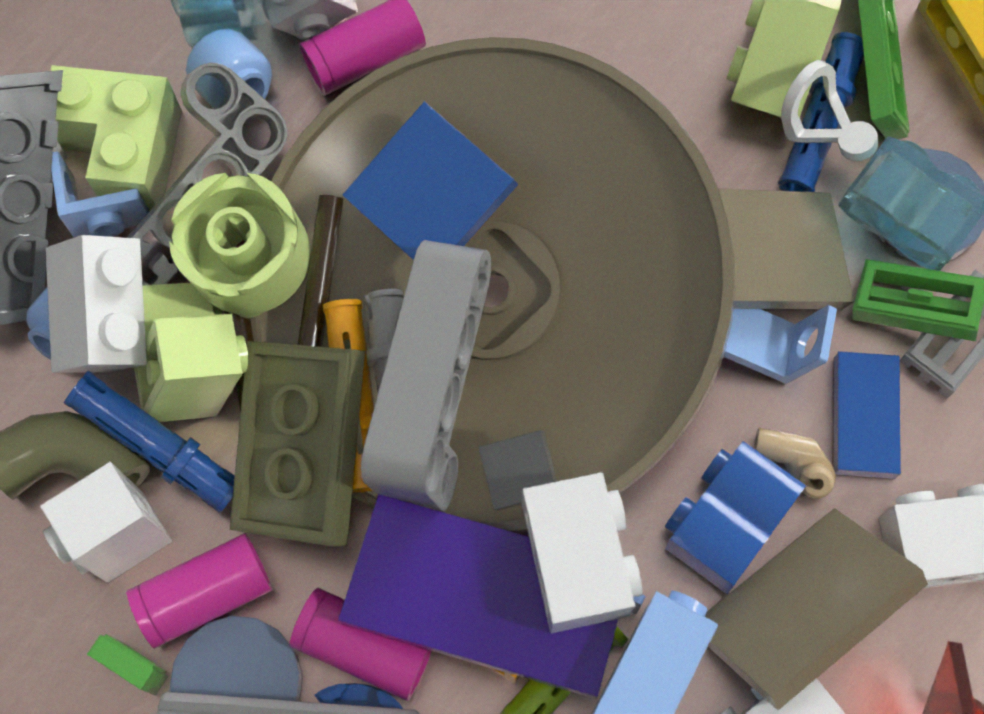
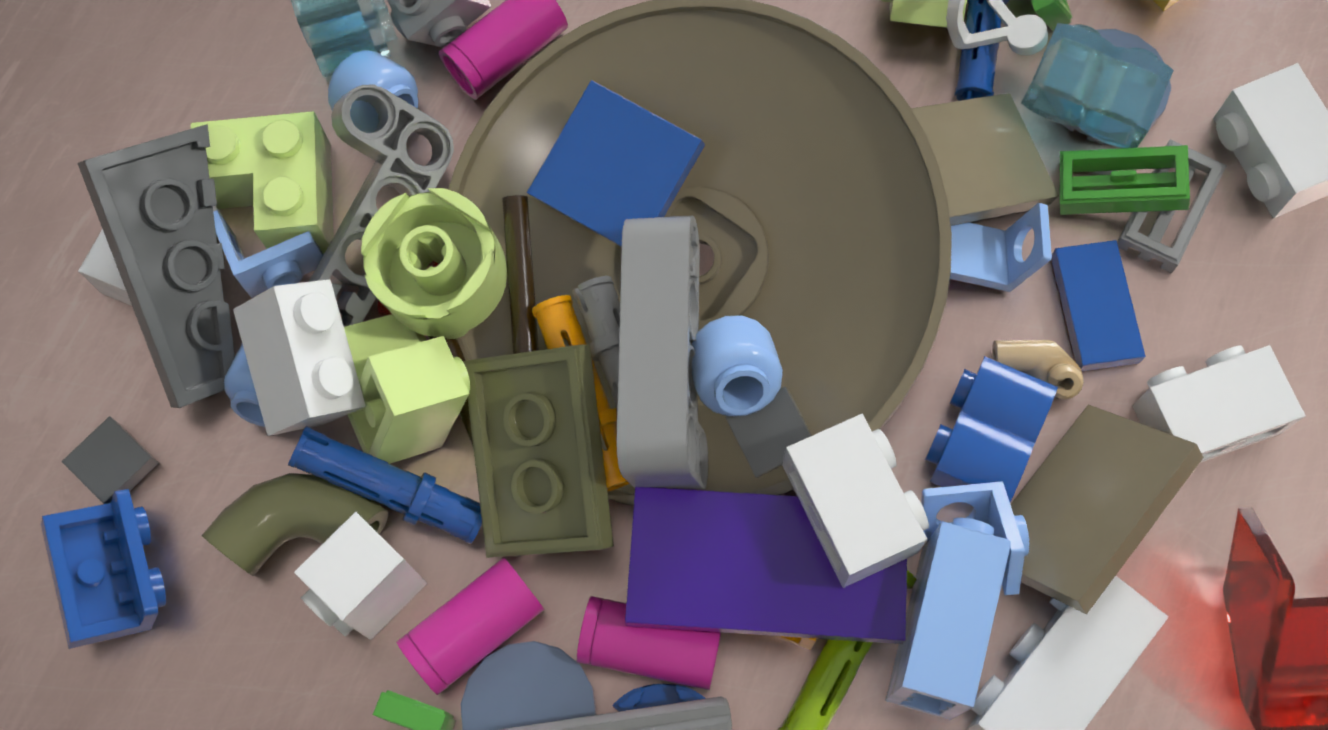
camera: 10 degrees left, 0 degrees up
none -> light blue head [692,315,783,417]
none -> light blue bracket [921,481,1029,595]

